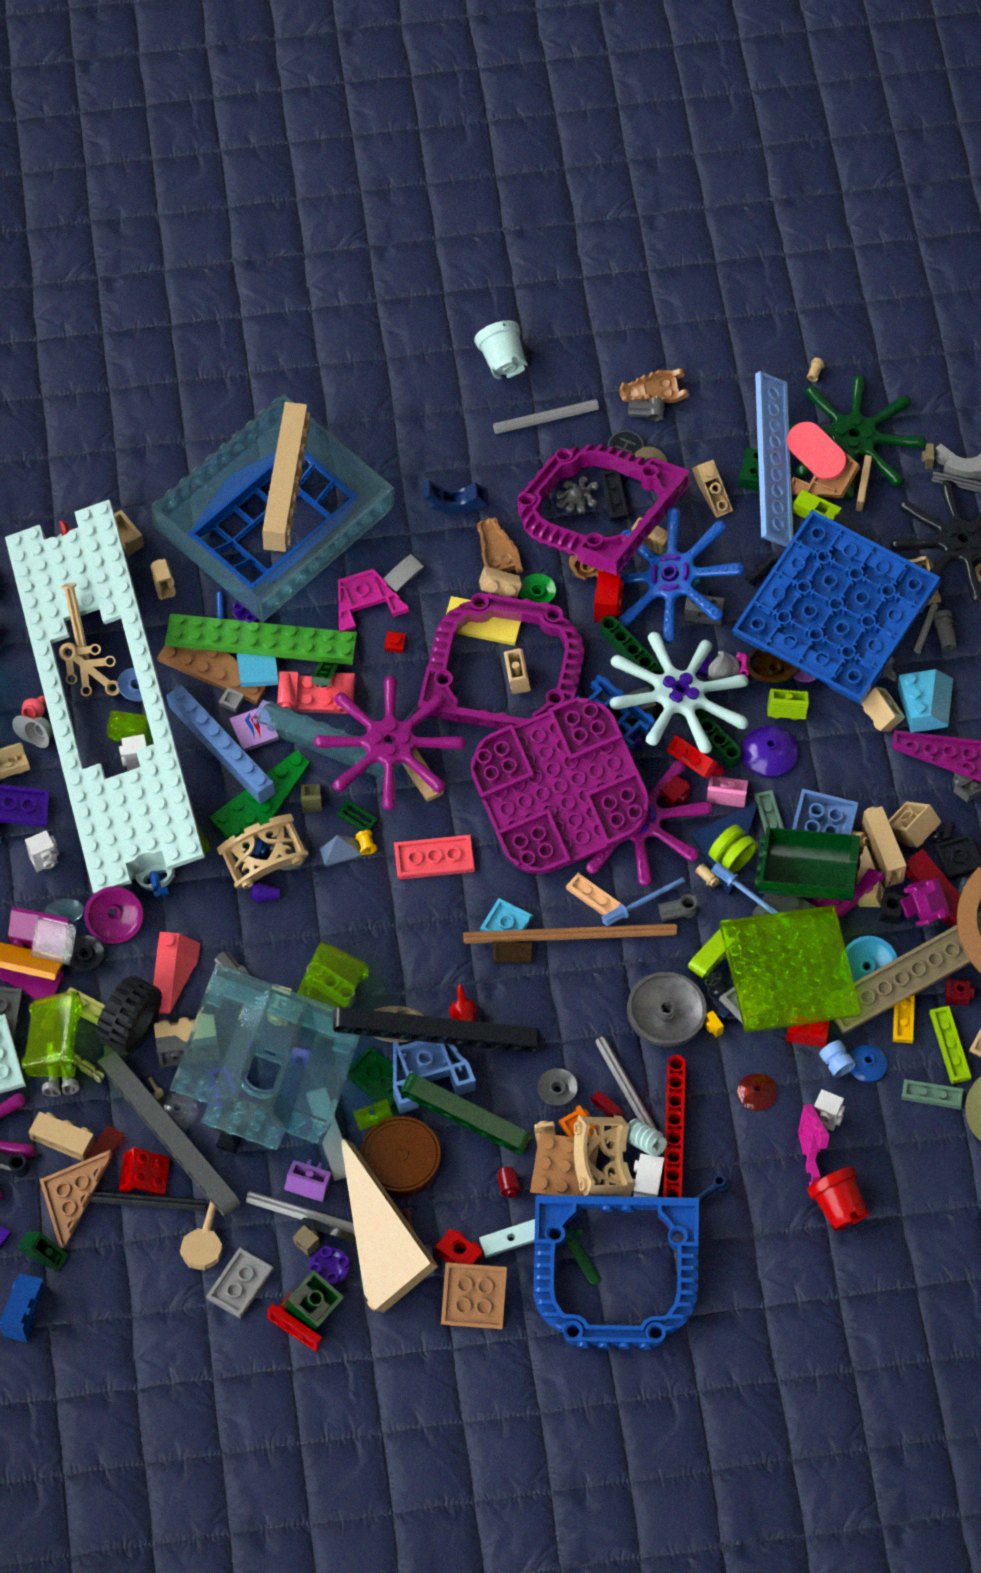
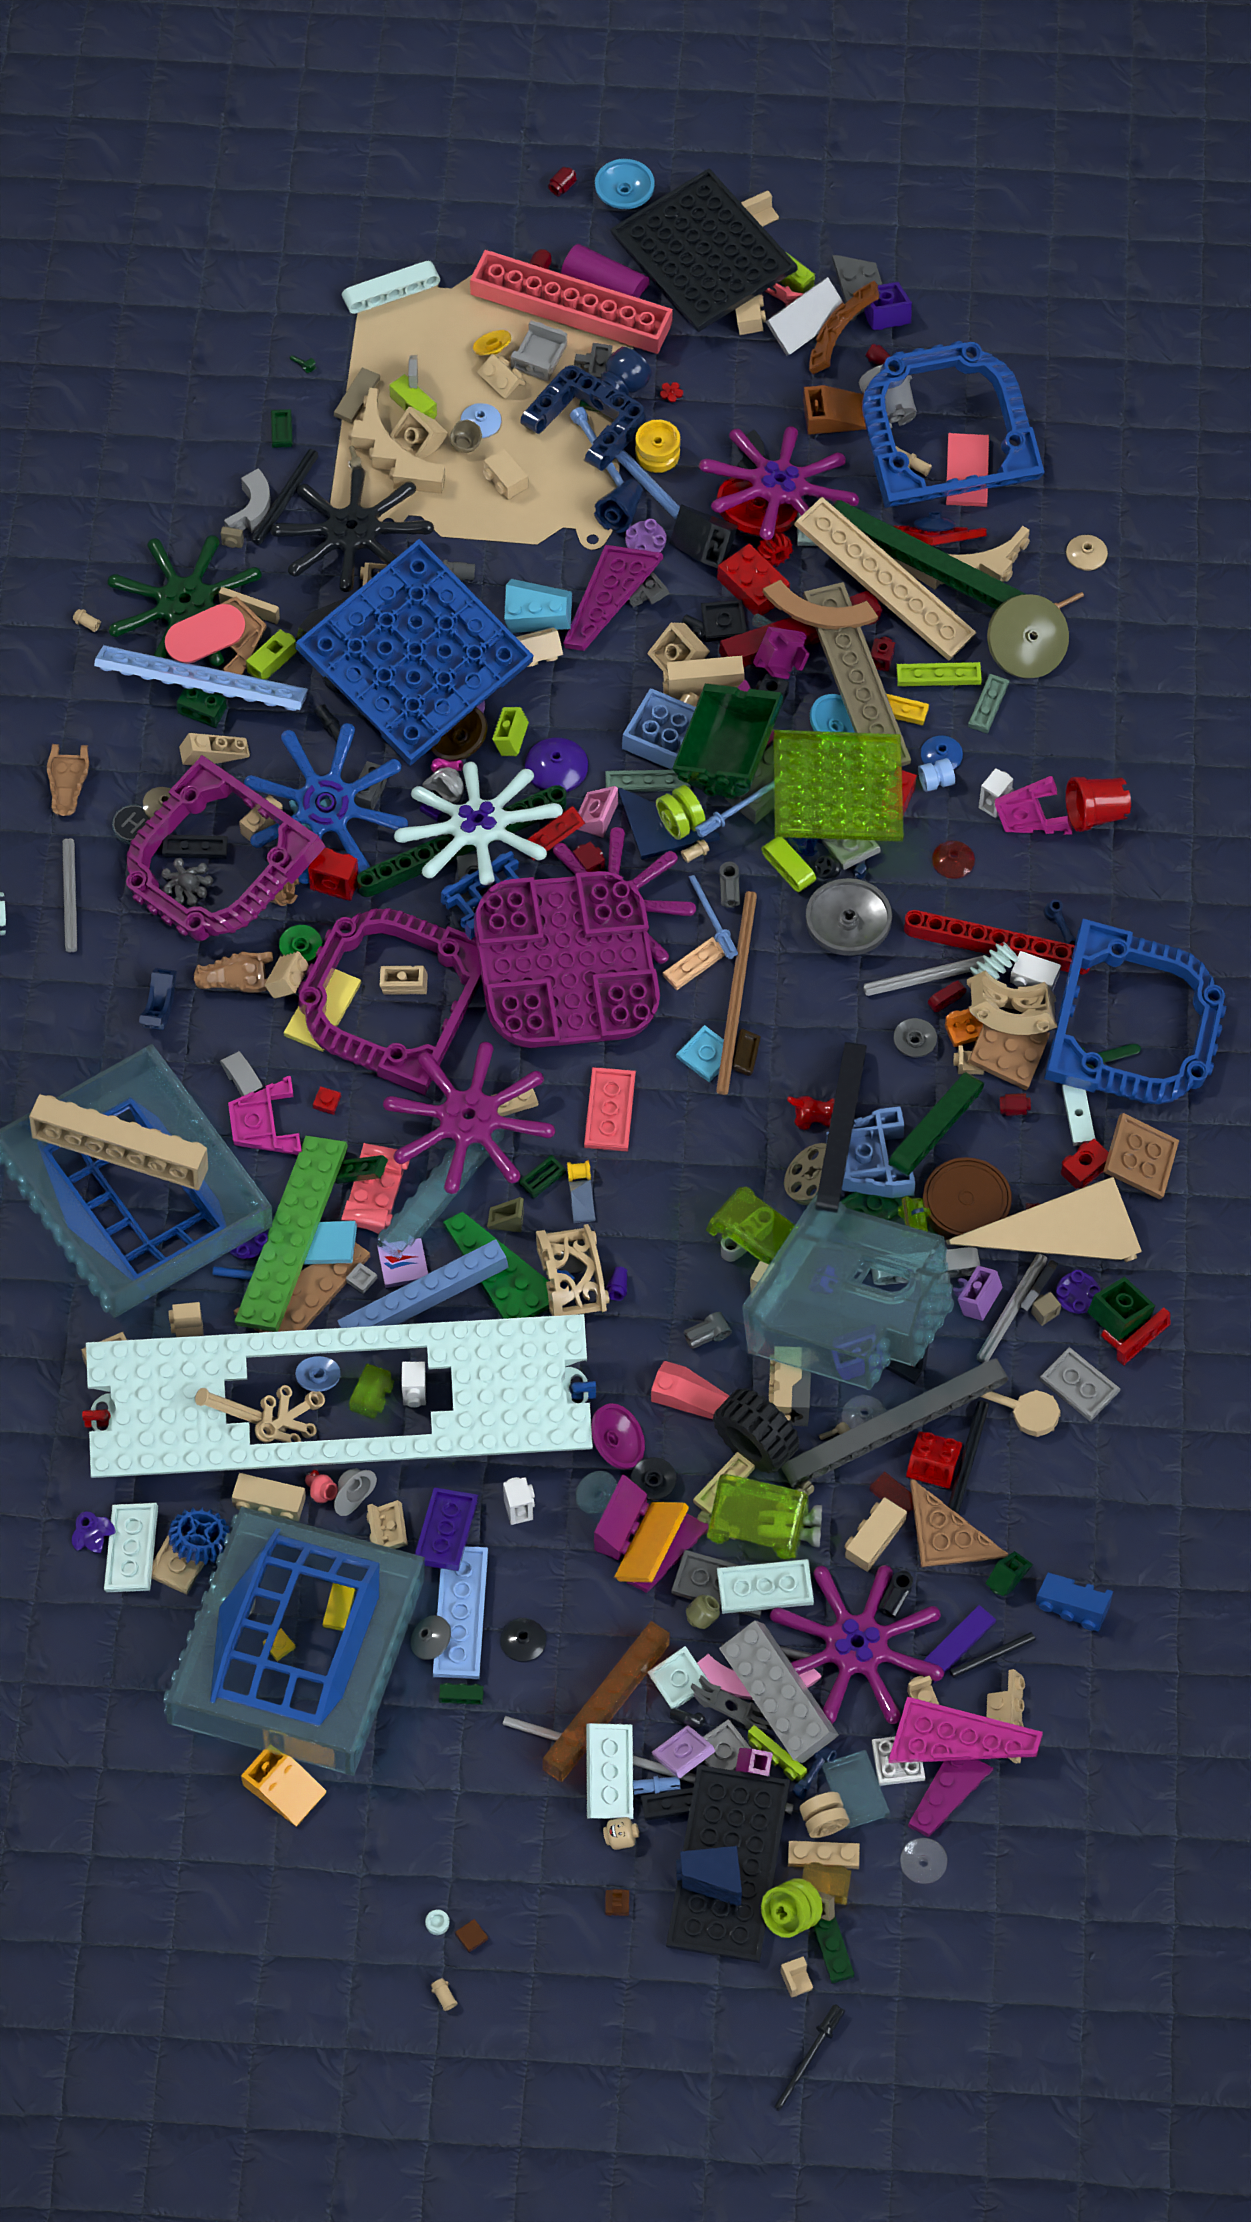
camera: 80 degrees left, 0 degrees up
clear tile [31,917,77,965] -> none
dark grey piece [628,398,665,421] -> none
yellow plate [705,1011,724,1037] -> none
none -> tan brick [232,1473,306,1522]

